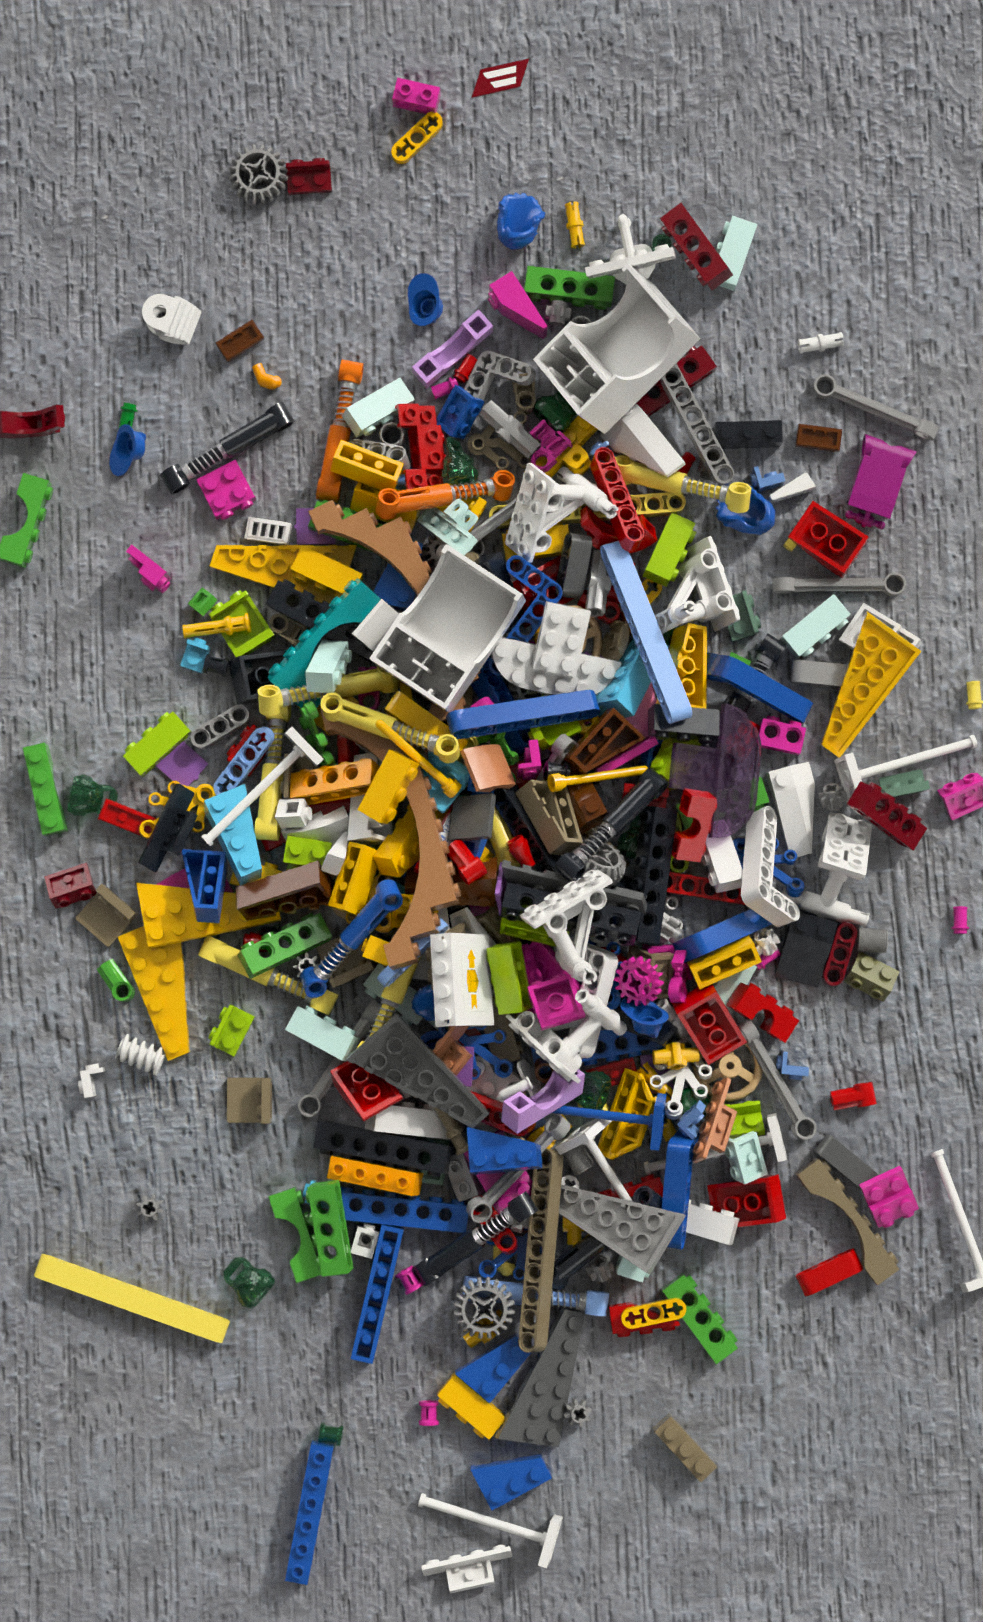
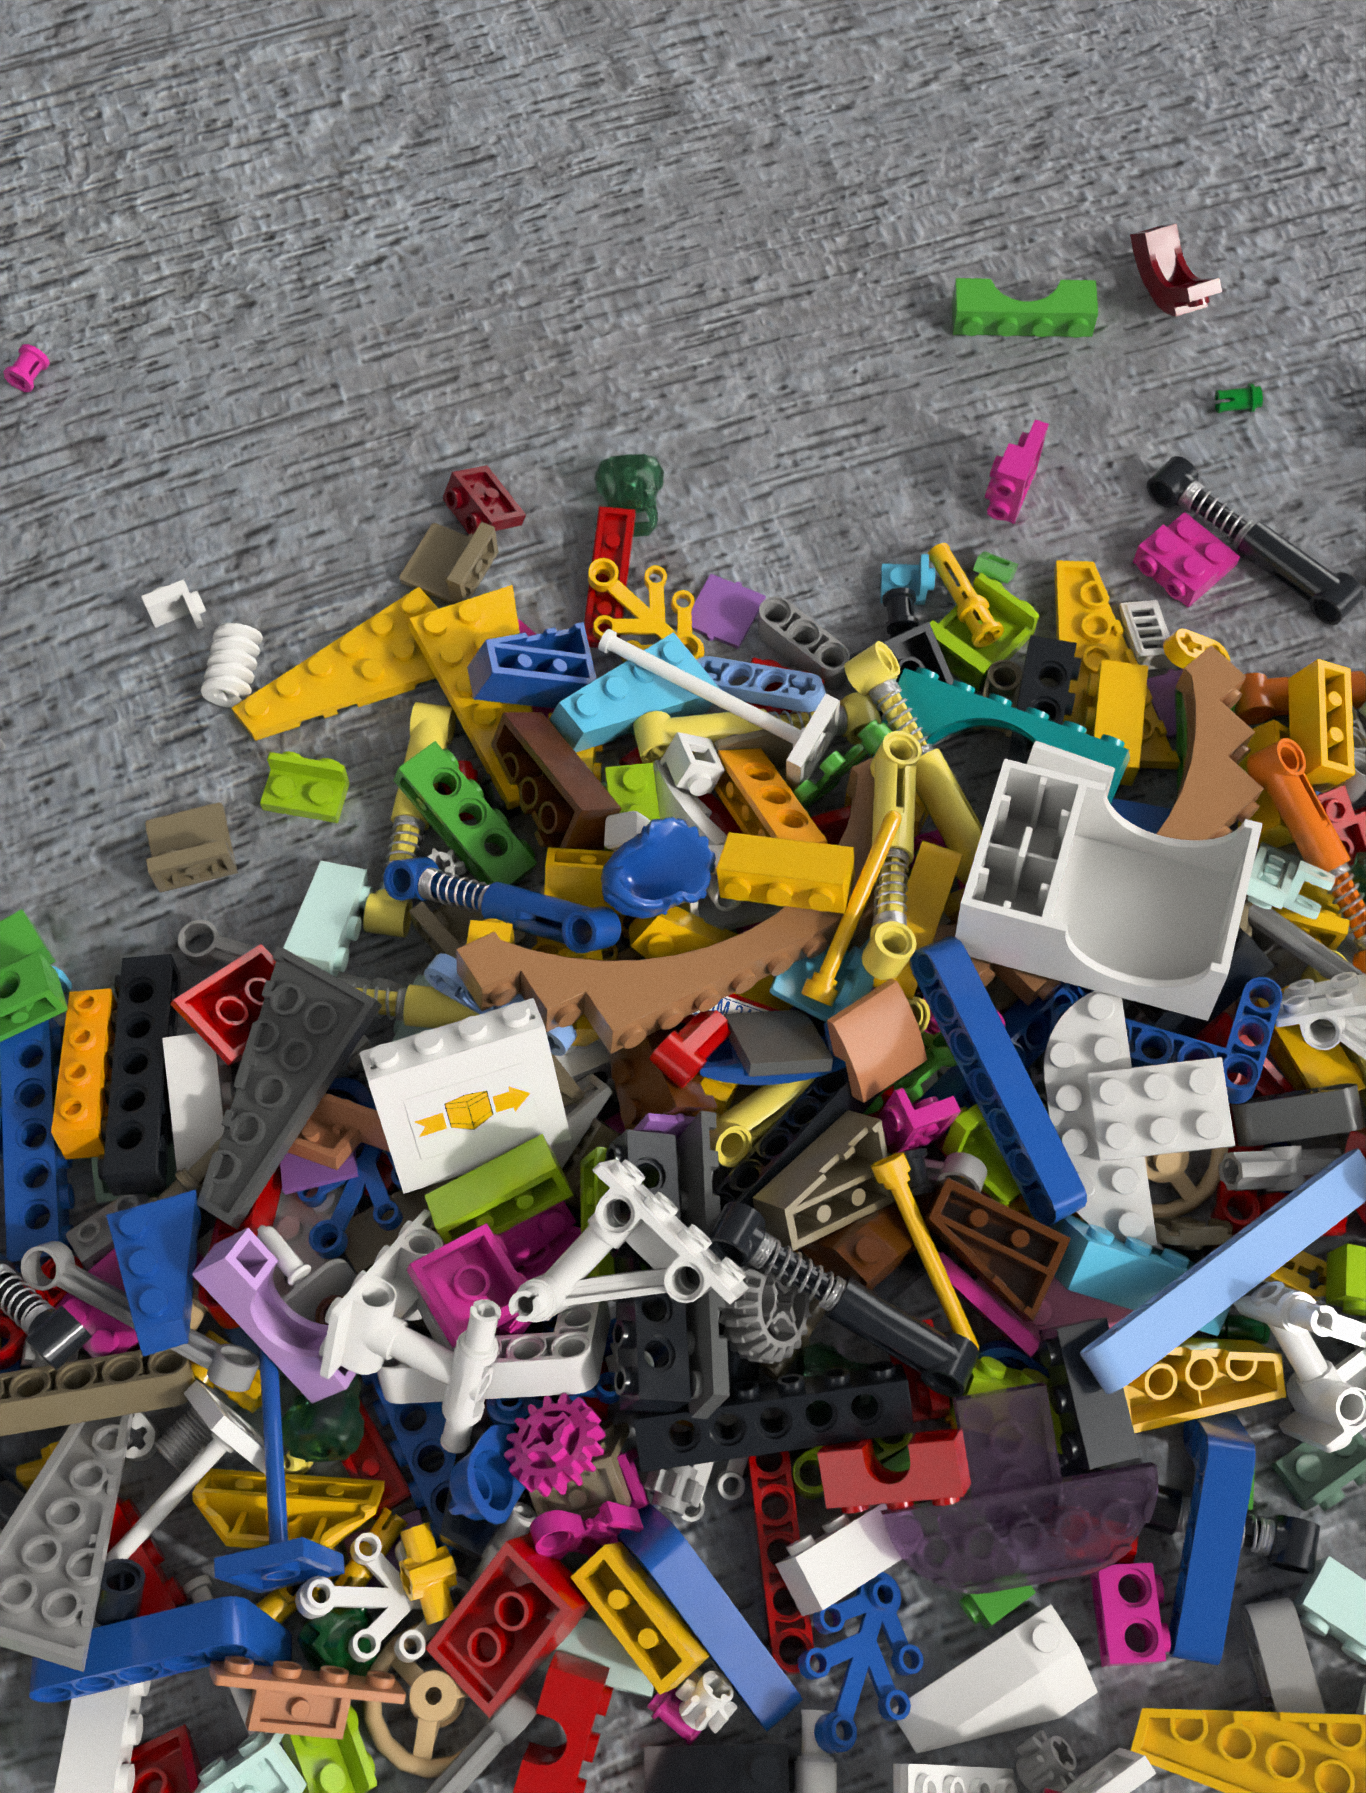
camera: 80 degrees right, 20 degrees down
bright green arch [23,742,68,836] -> none
bright green piece [96,958,135,1002] -> none
blue piece [109,424,146,476] -> none
lime brick [123,711,192,777] -> none
black bracket [138,783,198,872] -> none
light aqua brick [306,640,352,693] -> none
red cone [506,835,535,868] -> none
medium blue bracket [677,1100,706,1140] -> none
white beam [741,806,800,927] -> none
none -> blue piece [601,816,716,919]
none -> yellow beam [1163,628,1230,669]

